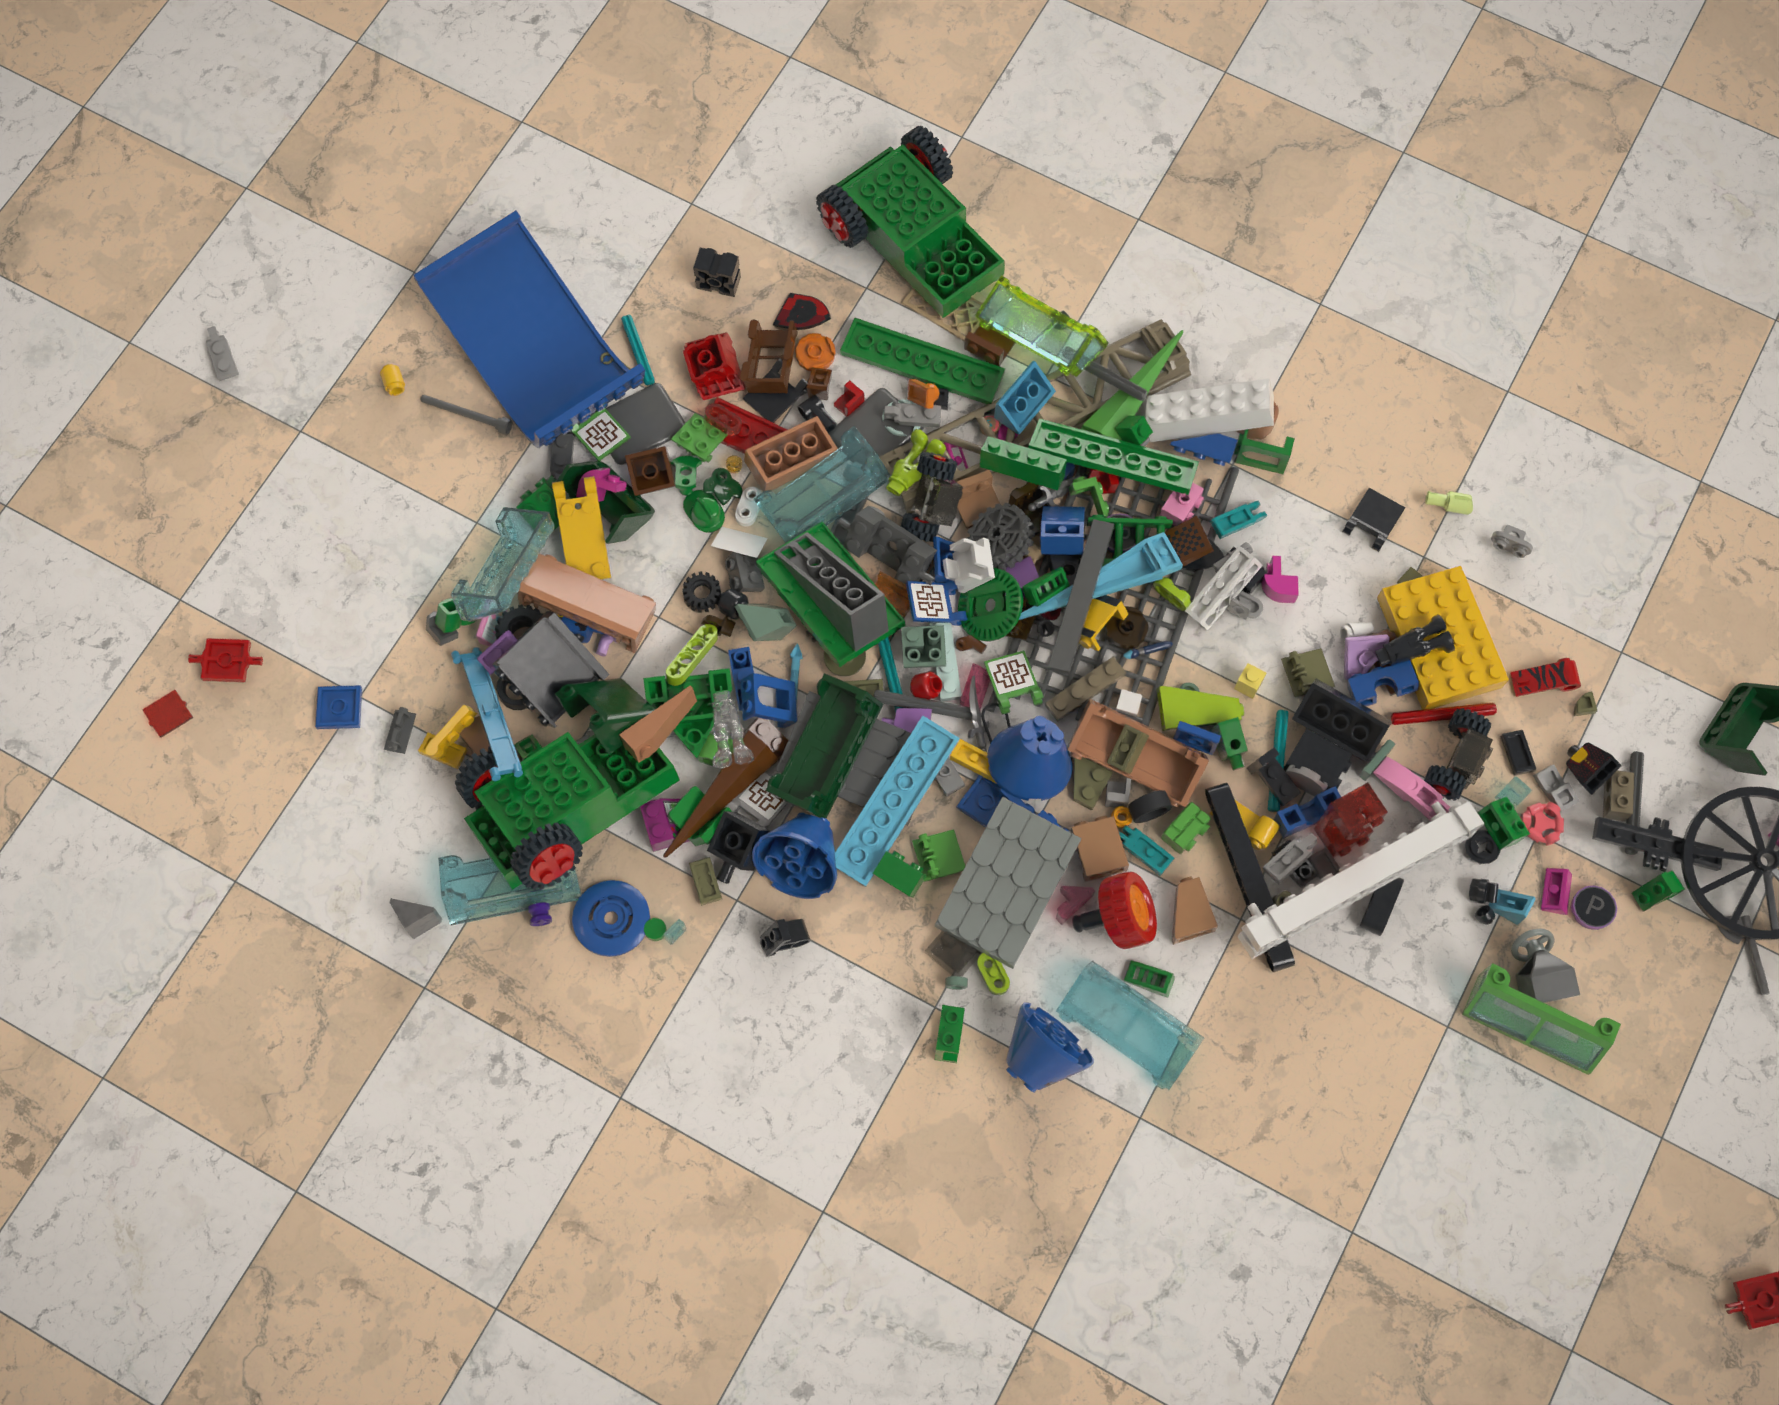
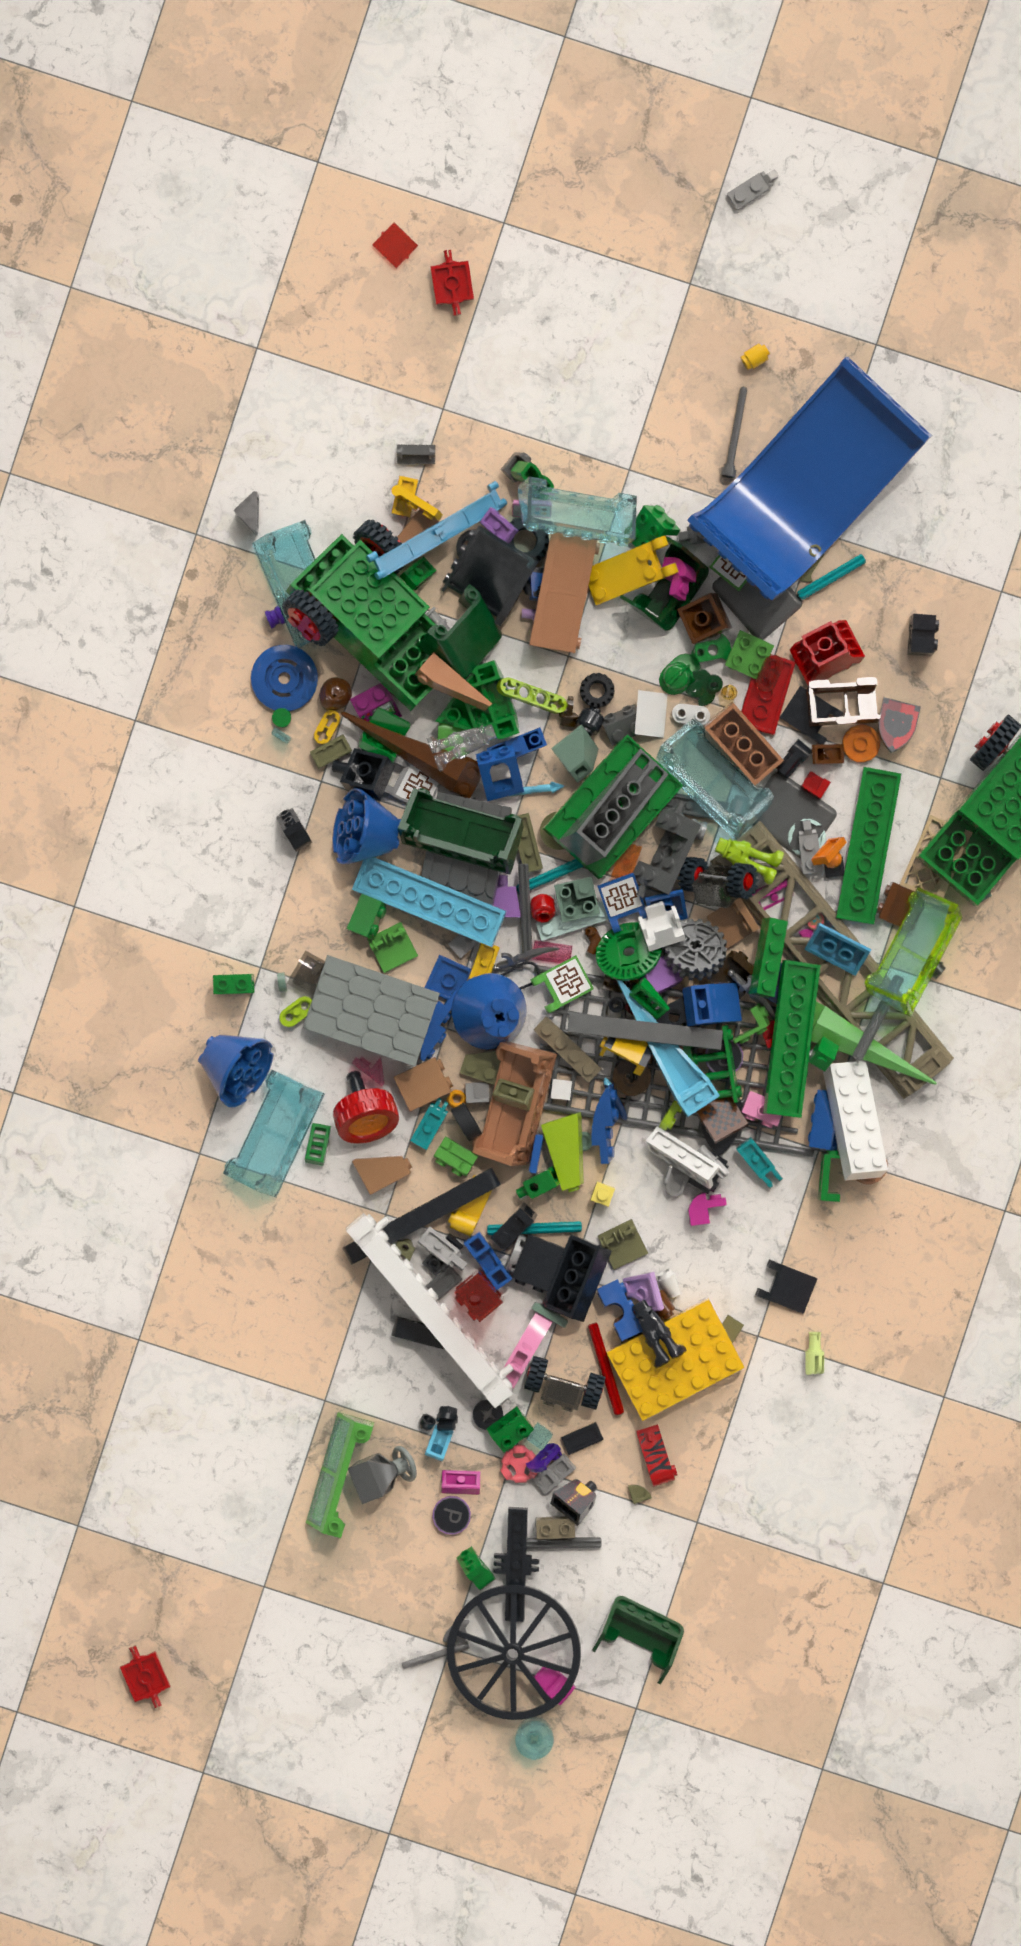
camera: 80 degrees right, 20 degrees up
blue tile [315,685,362,729] -> none
light grey bracket [1491,525,1533,558] -> none
none -> yellow beam [314,710,341,744]
none -> reddish brown hair [319,677,352,710]
none -> dark purple piece [526,1443,562,1473]
none -> blue slope [591,1084,619,1164]

